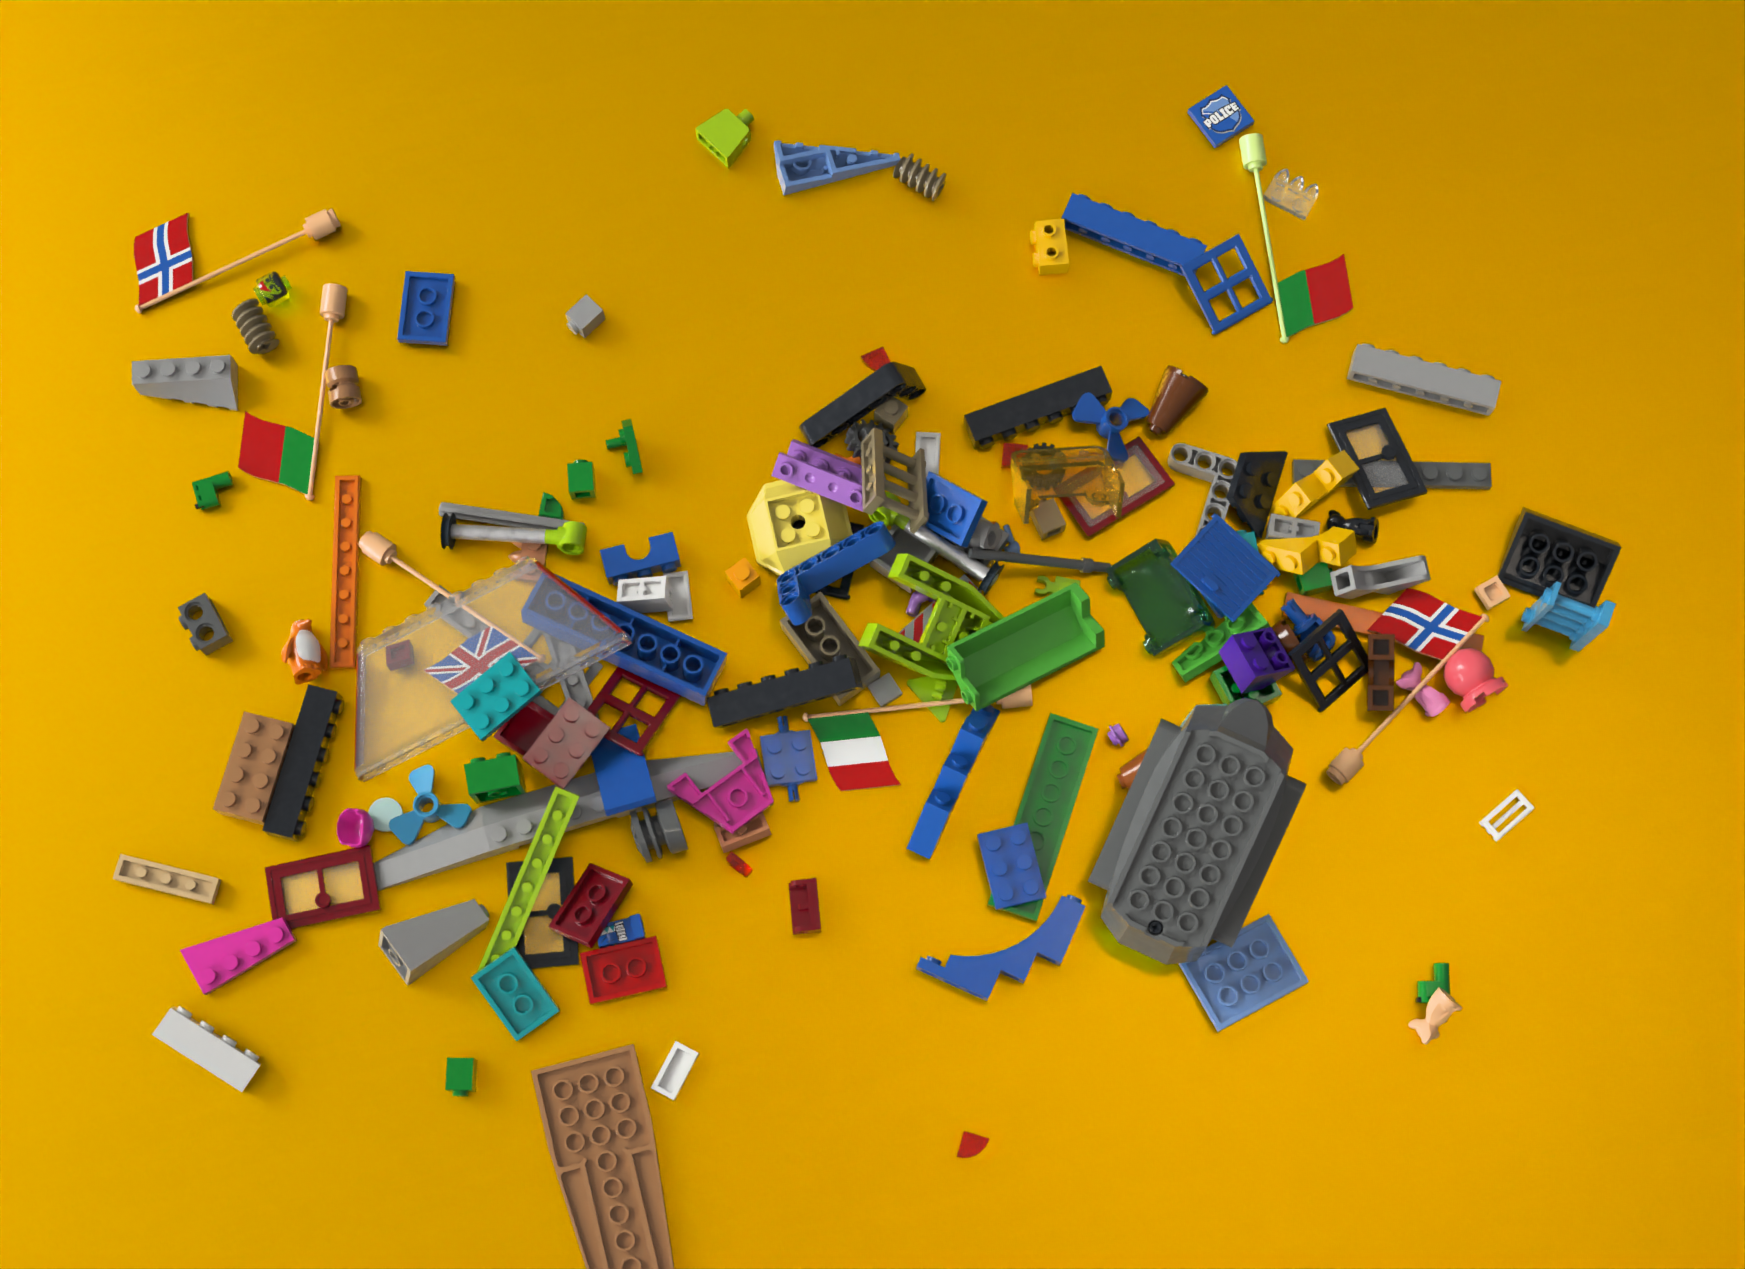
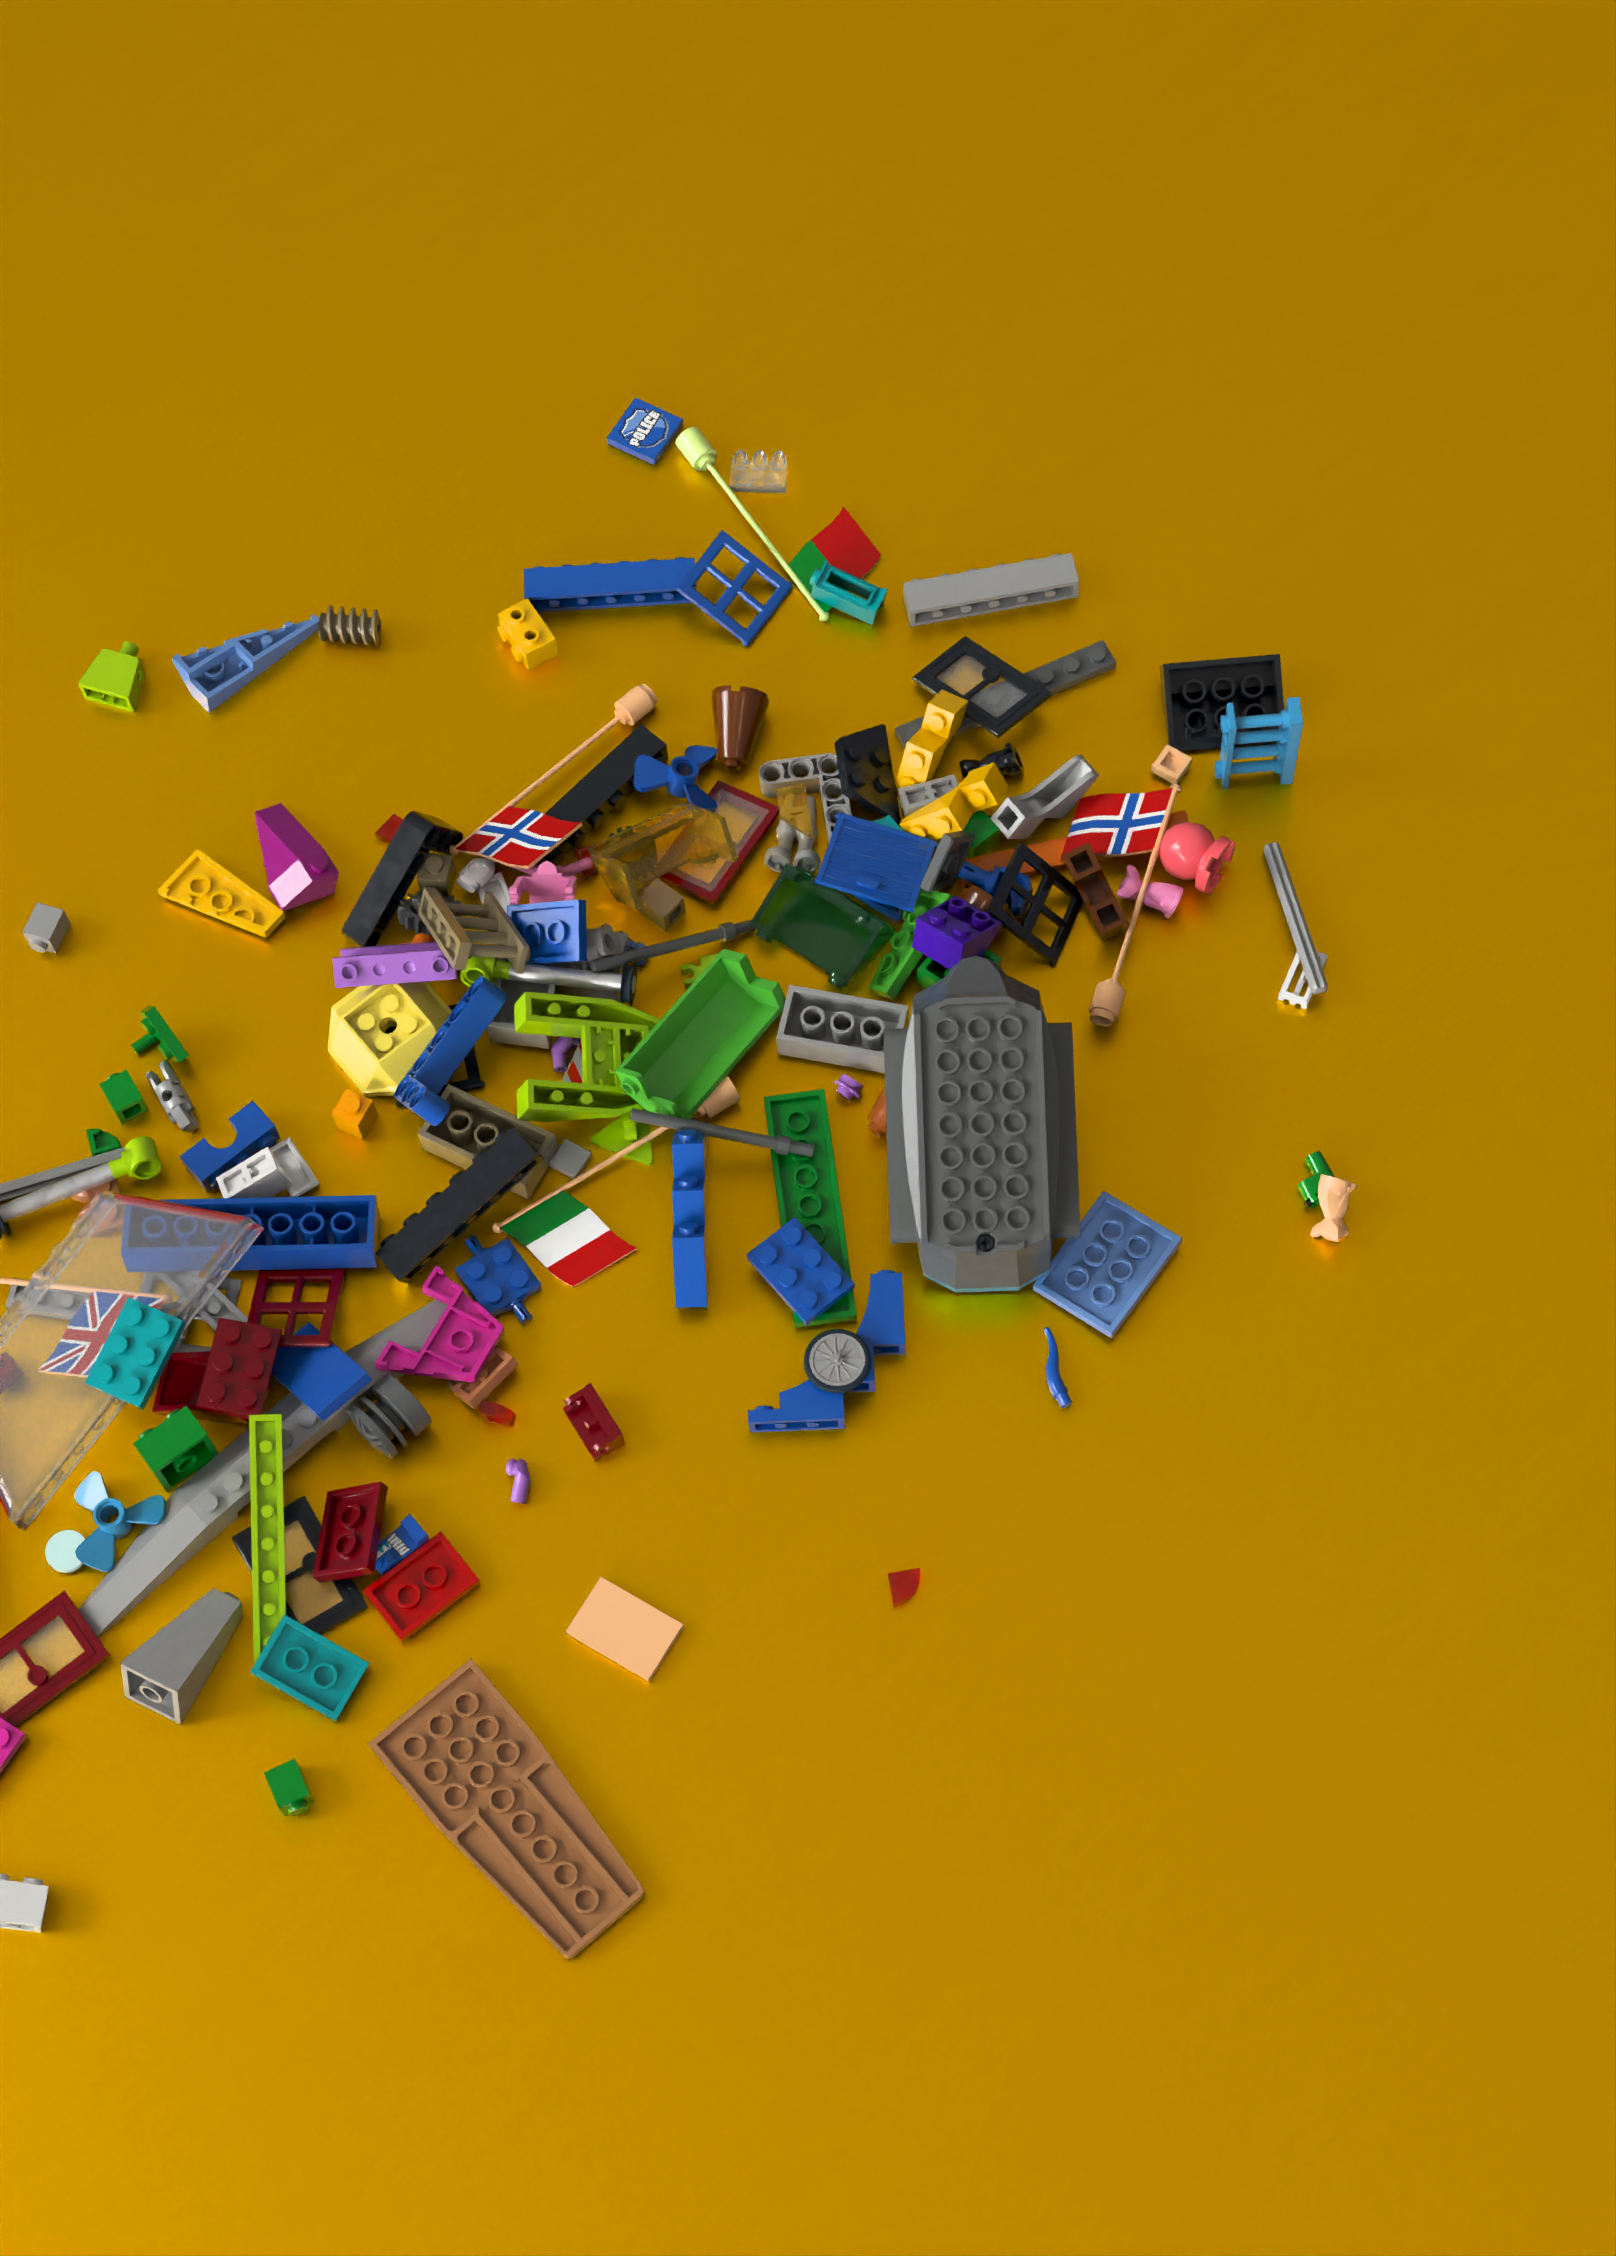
camera: 20 degrees left, 10 degrees down
dark pink hair [337,808,374,848] -> none
white tile [651,1041,699,1101] -> none
none -> light grey hinge [145,1059,199,1133]
none -> yellow wing [158,849,286,938]
none -> magenta wedge [254,803,339,912]
none -> flag [449,684,658,869]
none -> white piece [456,857,496,893]
none -> medium lavender arm [506,1458,530,1504]
none -> bright pink piece [509,857,593,905]
none -> light nougat tile [566,1577,684,1682]
none -> dark grey bar [630,1108,814,1157]
none -> light grey piece [764,794,820,875]
none -> clear yellow tile [775,784,814,838]
none -> light grey brick [776,985,909,1073]
none -> light grey wheel [803,1329,871,1393]
none -> teal window [809,561,888,625]
none -> dark grey tile [920,830,975,892]
none -> blue animal [1044,1327,1072,1408]
none -> light grey axle [1264,842,1328,994]

